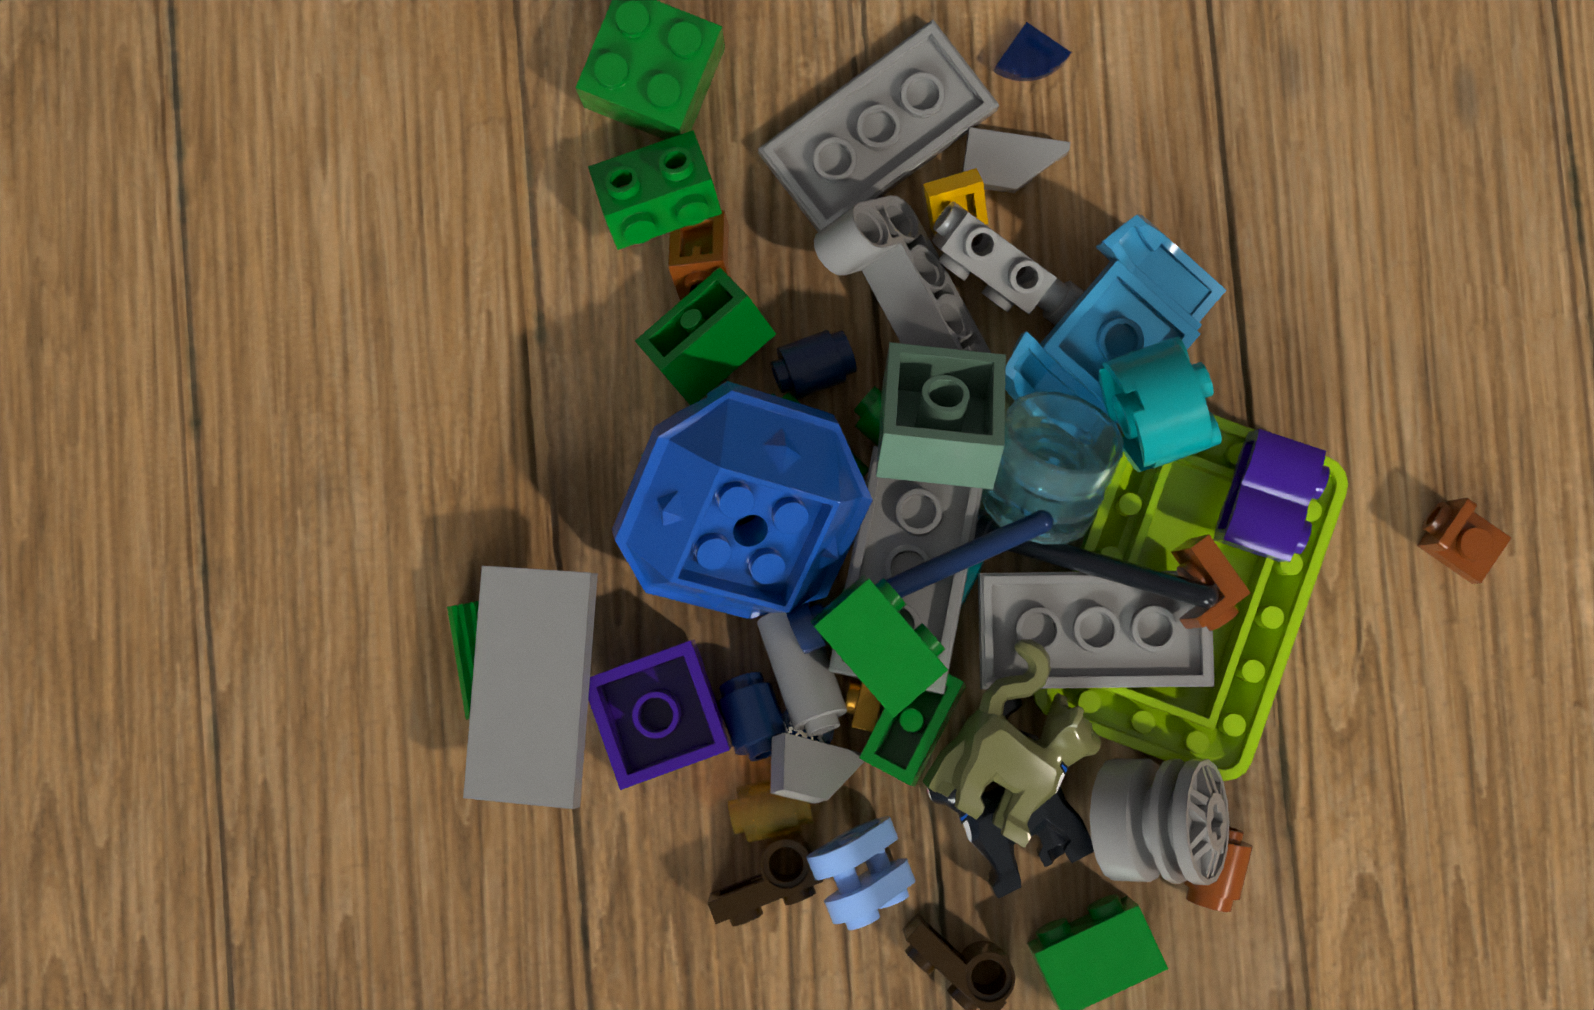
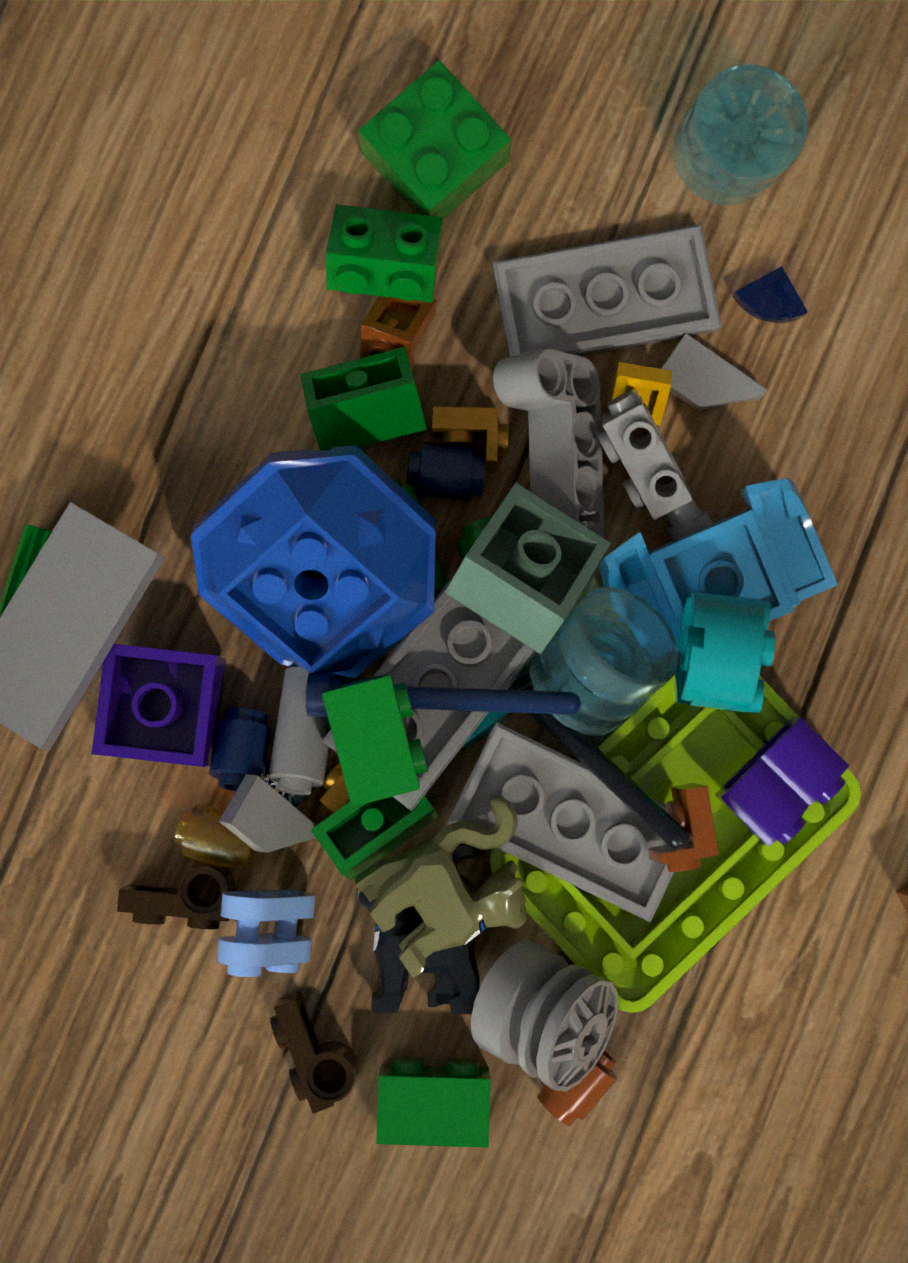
camera: 25 degrees right, 0 degrees up
none -> pearl gold bracket [432,406,508,470]

